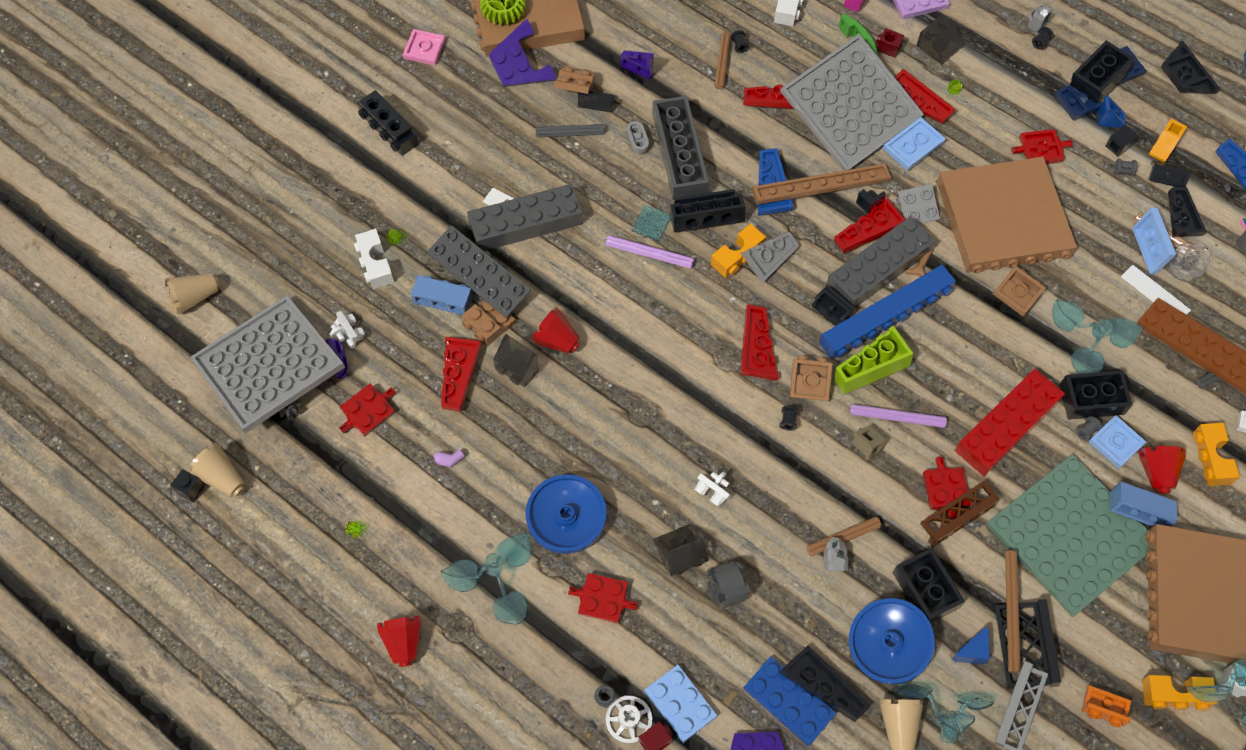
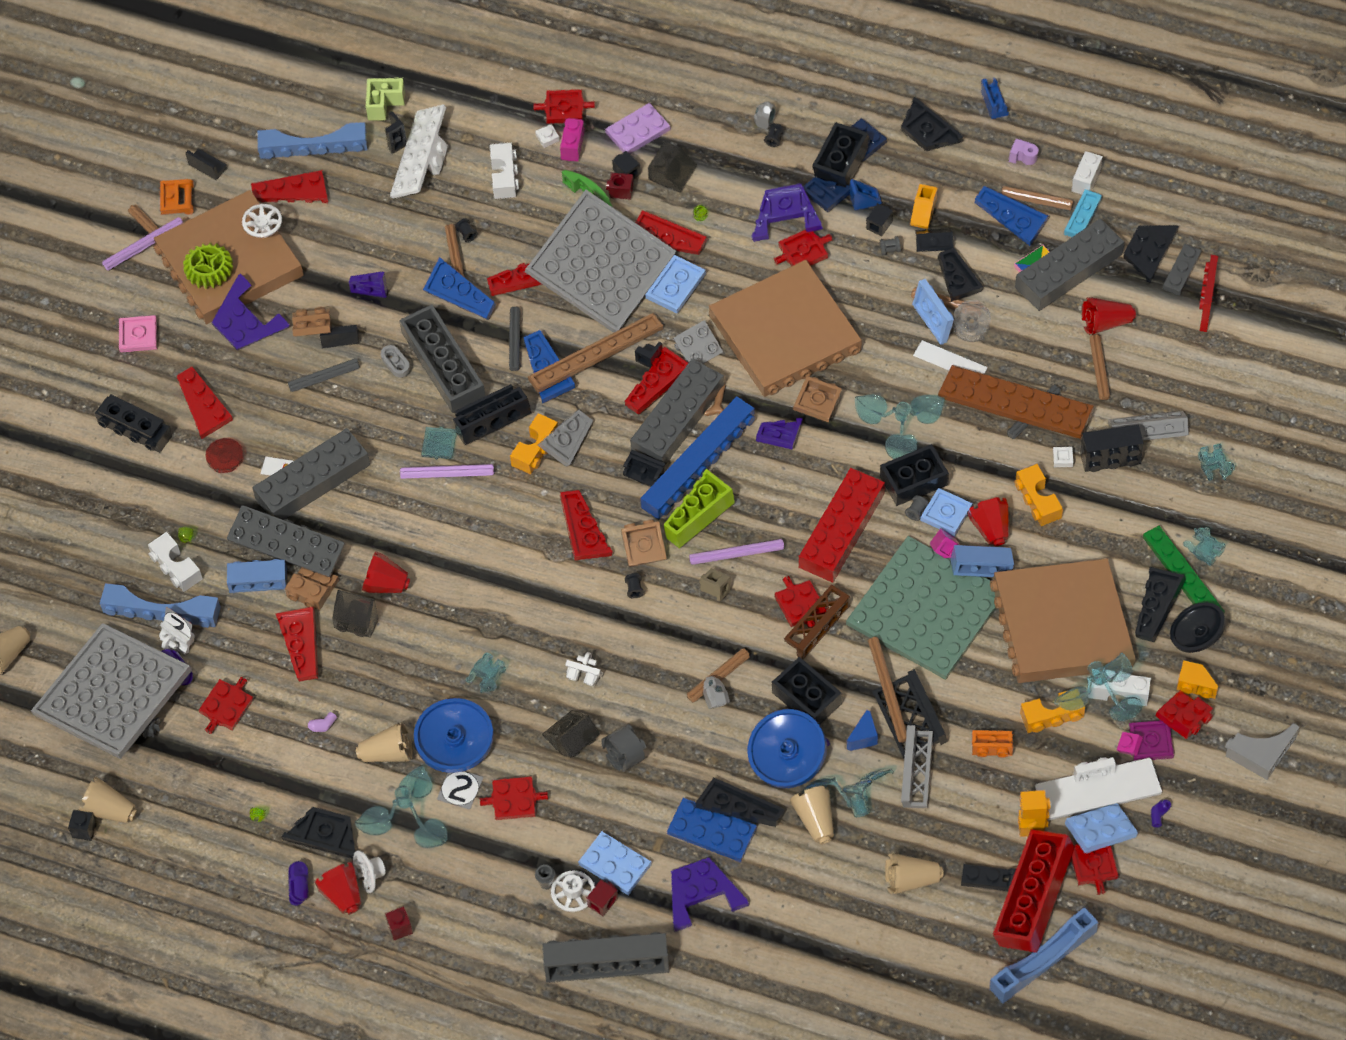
camera: 15 degrees left, 5 degrees down
none -> medium blue arch [100,583,221,628]
none -> sticker [164,607,192,639]
none -> red wing [177,367,233,439]
none -> clear red tile [205,438,244,473]
none -> black wing [282,807,355,859]
none -> dark purple arm [288,861,309,906]
none -> white wheel [353,851,385,893]
none -> tan cone [356,722,413,762]
none -> dark red brick [385,906,413,941]
none -> blue wing [423,257,496,320]
none -> sticker [437,771,483,809]
none -> clear light blue animal [466,652,506,693]
none -> dark grey axle [509,306,520,371]
none -> black brick [612,151,641,179]
none -> dark purple wing [752,184,823,242]
none -> dark purple wing [756,418,802,450]
none -> dark pink panel [930,528,960,558]

